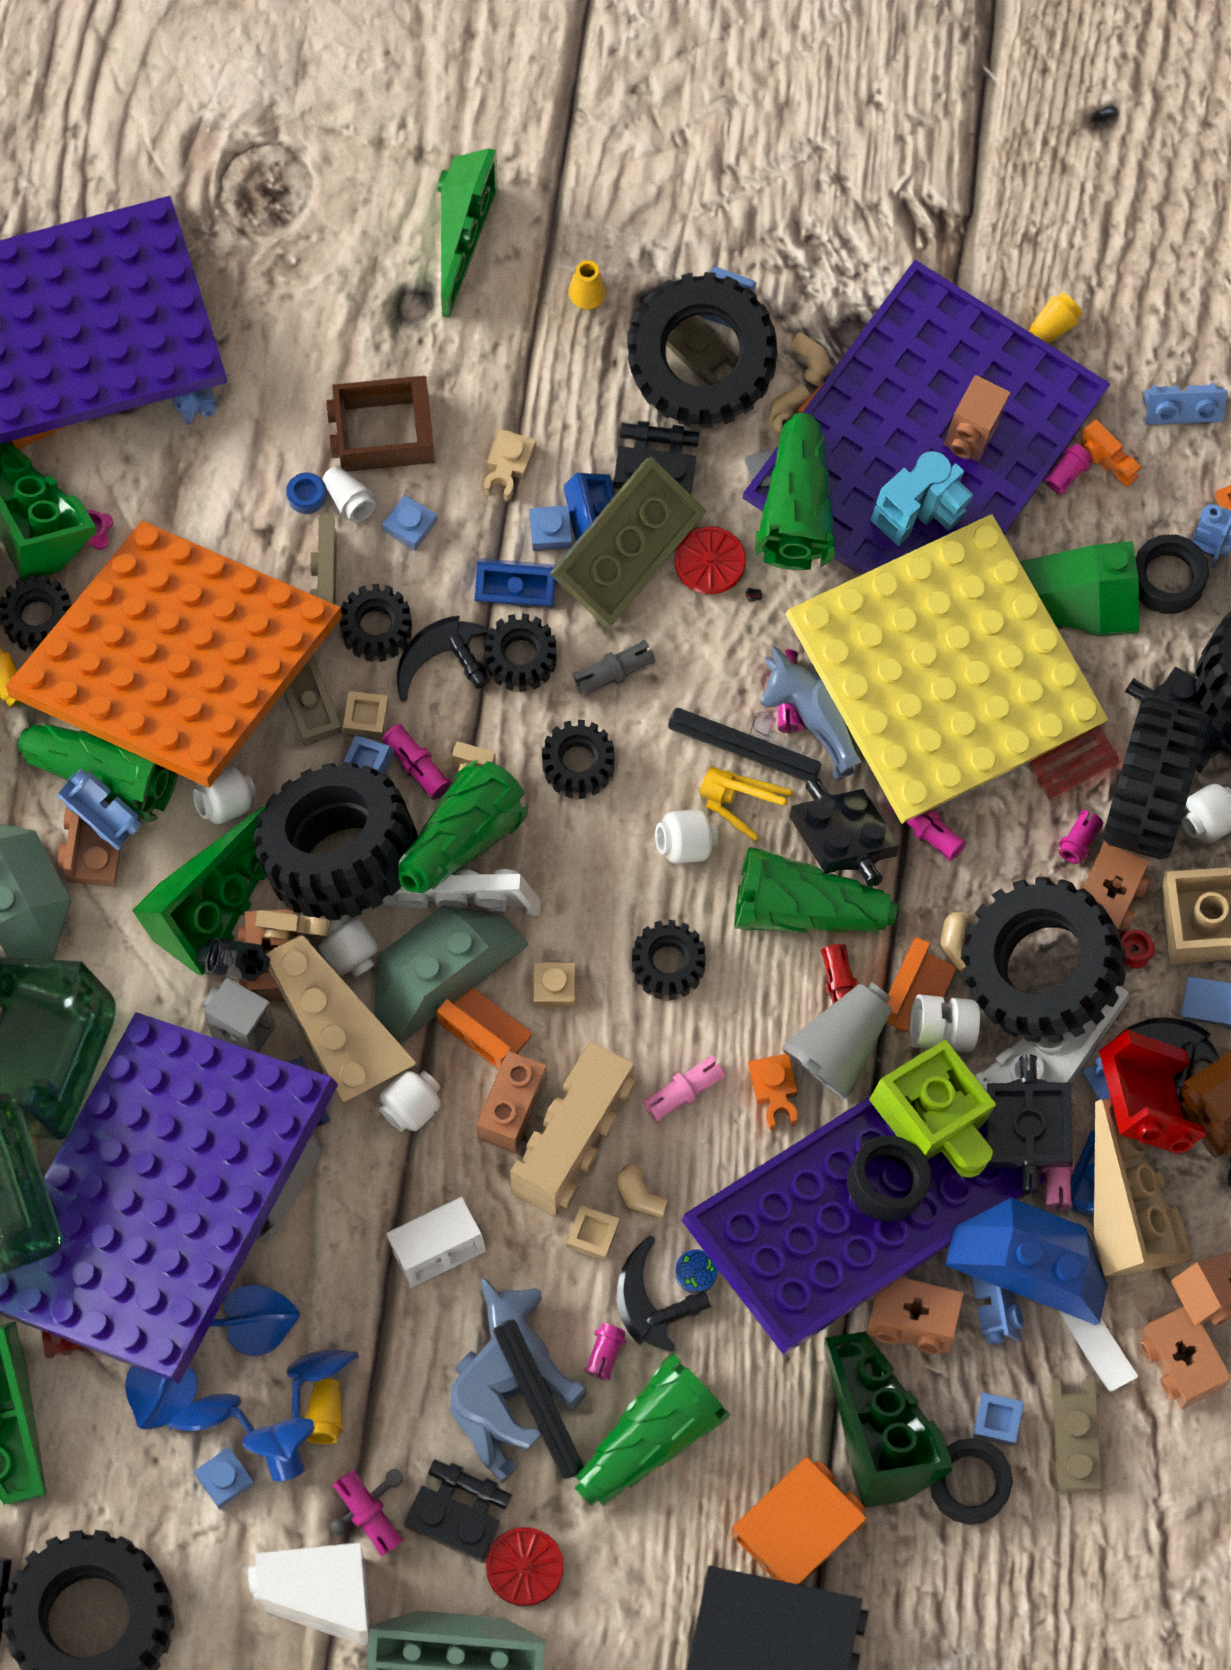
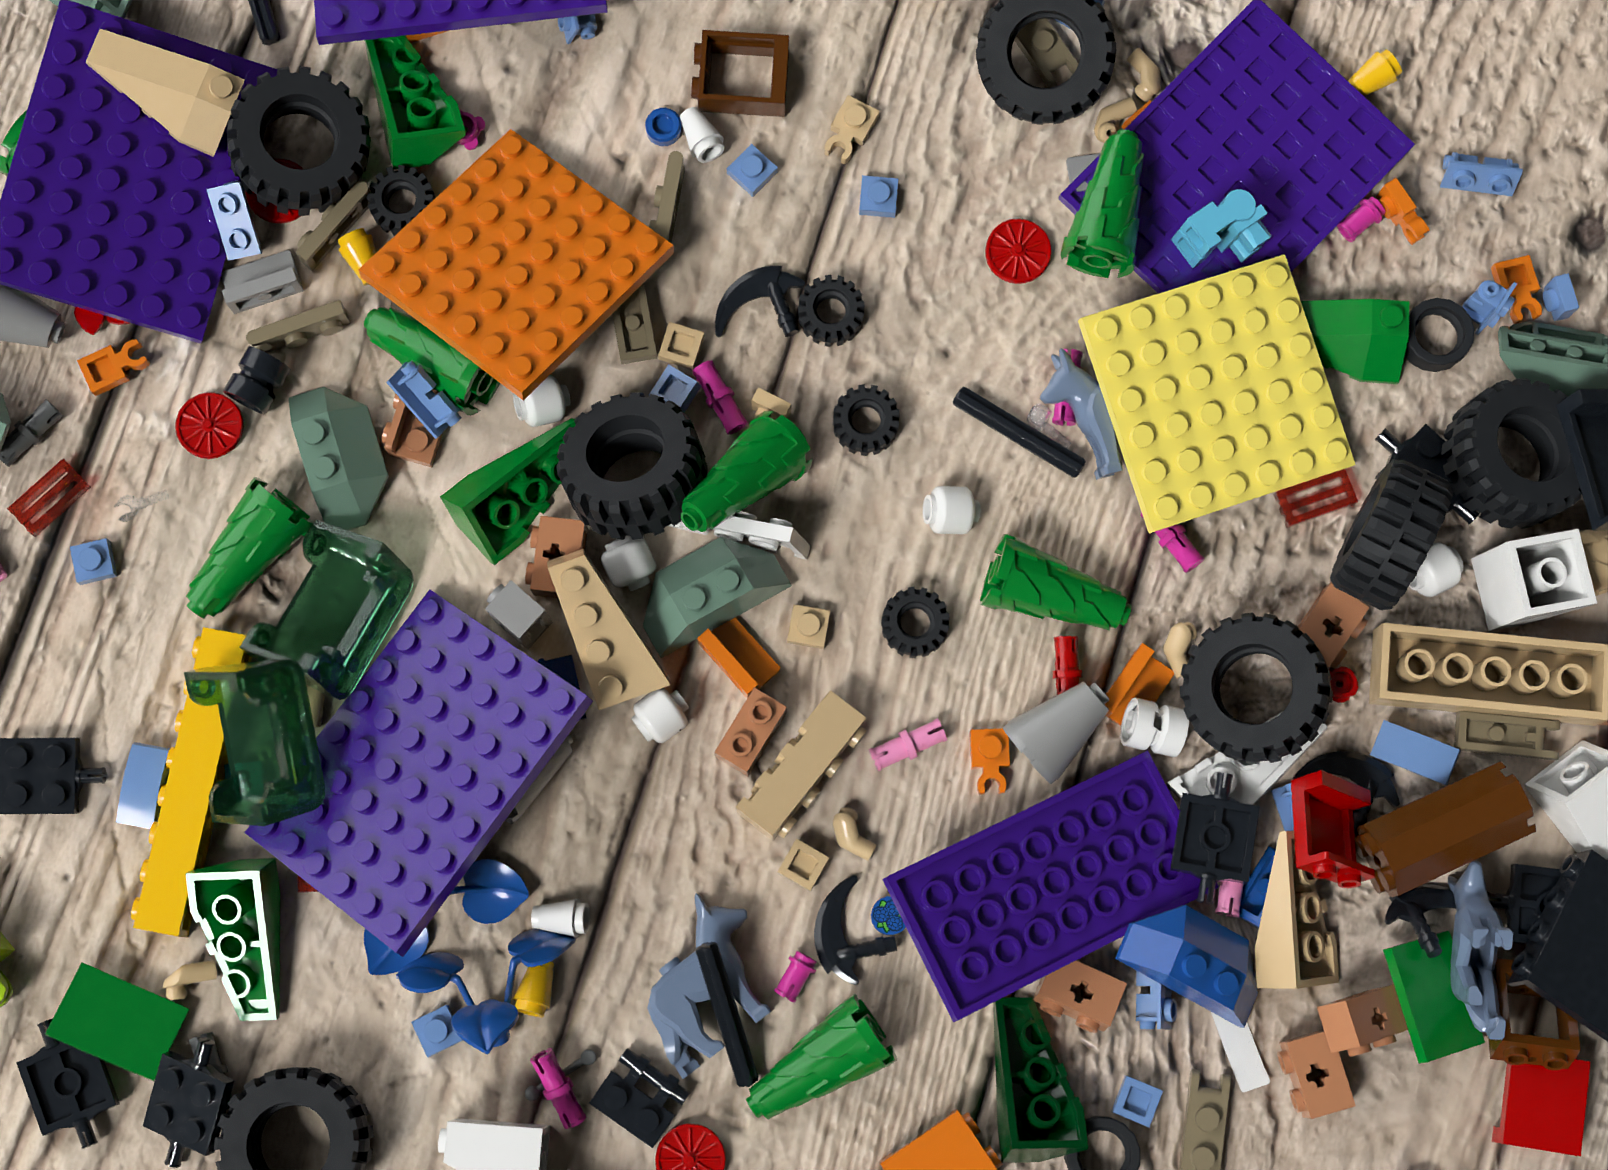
camera: 10 degrees right, 10 degrees up
black piece [196,937,271,981] -> none
tan plate [255,910,330,940] -> none
black tyre [339,584,412,662] -> none
white hinge [386,1197,486,1288] -> none
blue slope [475,558,556,607] -> none
olive plate [550,457,707,628] -> none
blue slope [564,472,615,541] -> none
dark grey pin [573,640,656,697] -> none
black plate [613,420,700,495] -> none
yellow plant [699,766,793,841] -> none
black piece [745,588,762,602] -> none
black plate [789,778,900,887] -> none
black tyre [847,1135,932,1222] -> none
lime brick [869,1039,996,1177] -> none
nougat brick [944,375,1011,462] -> none
dark pink pin [1059,810,1104,864] -> none
none -> white cone [531,899,590,937]

